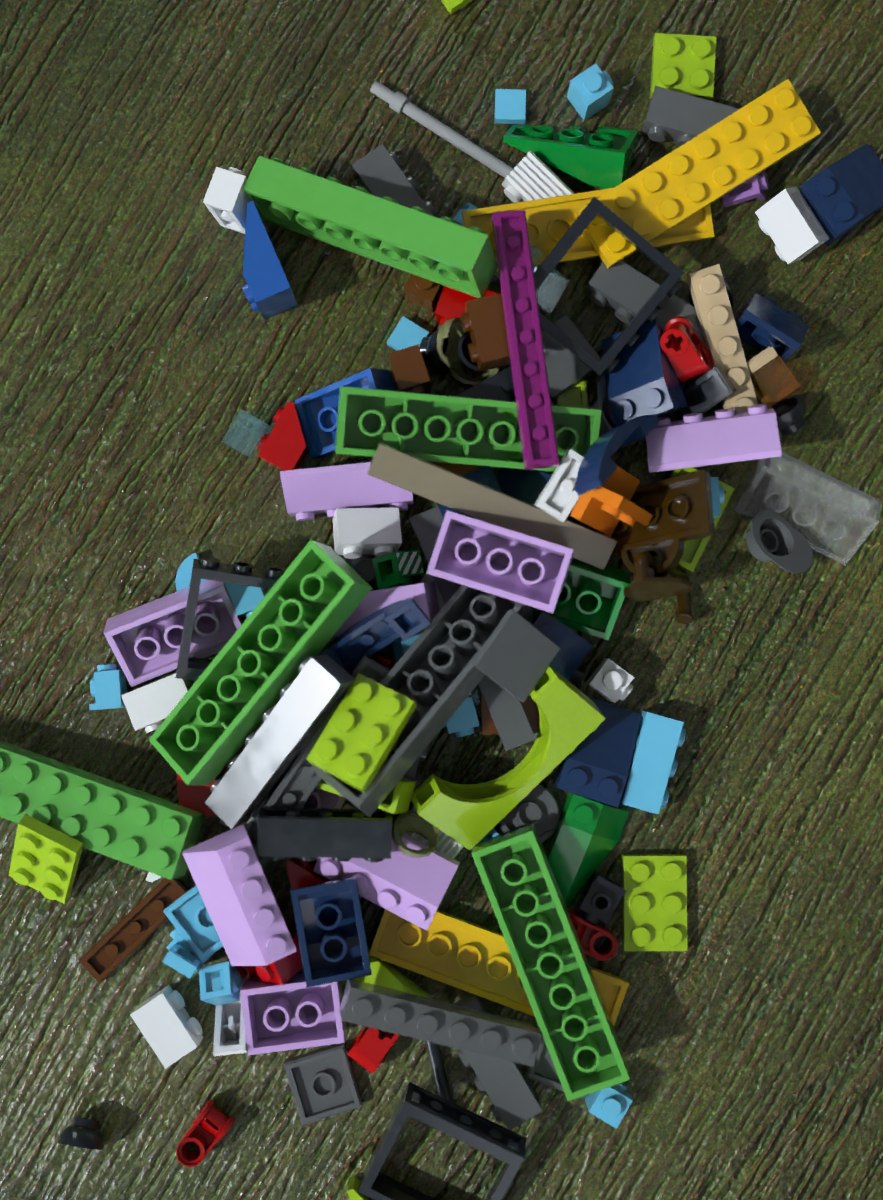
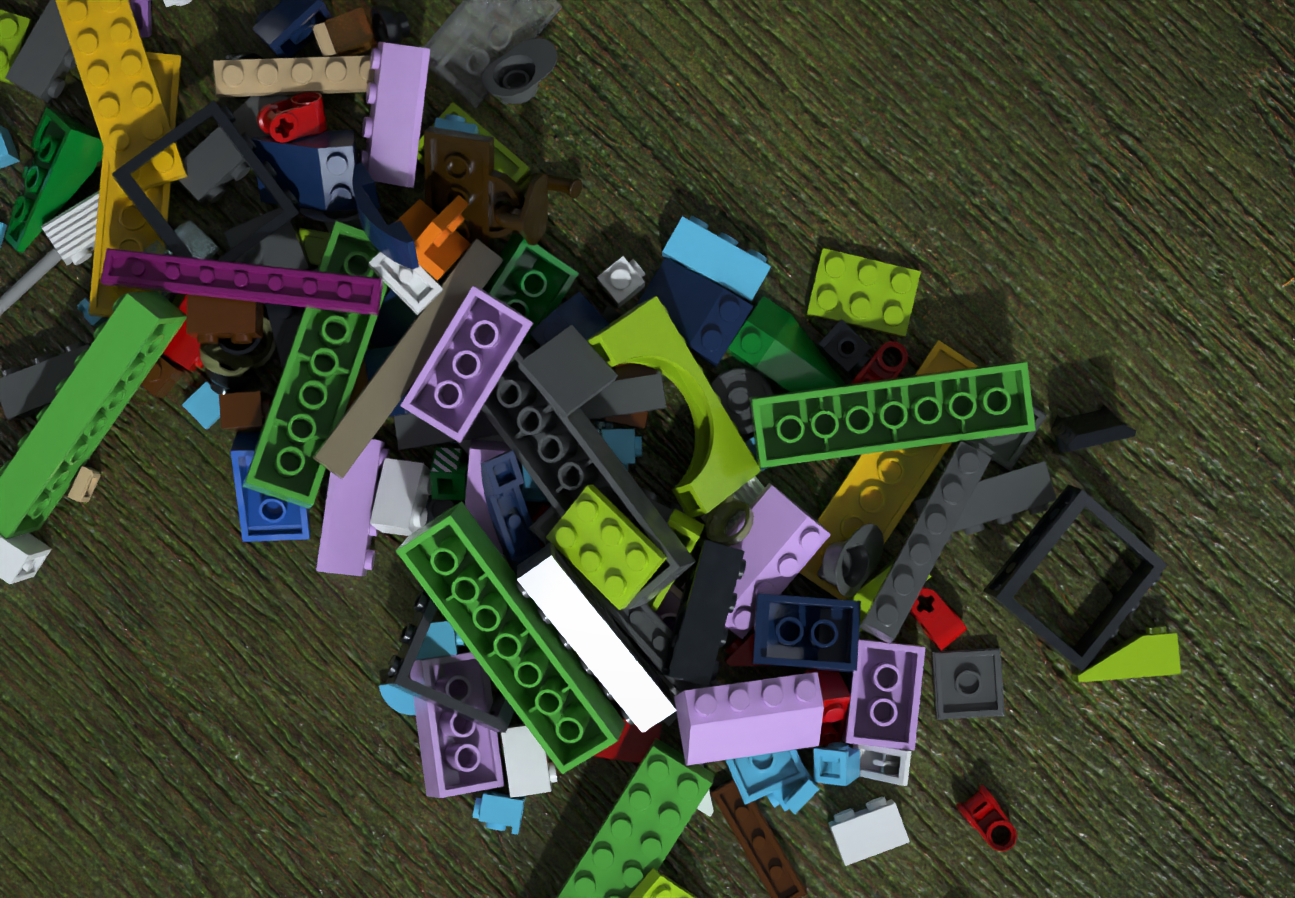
camera: 80 degrees left, 0 degrees up
clear light blue panel [222,409,272,457] -> none
blue slope [242,200,298,320] -> none
red slope [257,401,309,471] -> none
black bar [425,1041,453,1102] -> none
medium azure brick [585,1082,633,1129] -> none
black tile [675,364,737,420] -> none
none -> tan tile [68,466,101,503]
none -> dark grey piece [817,523,884,598]
none -> black slope [1051,404,1136,454]

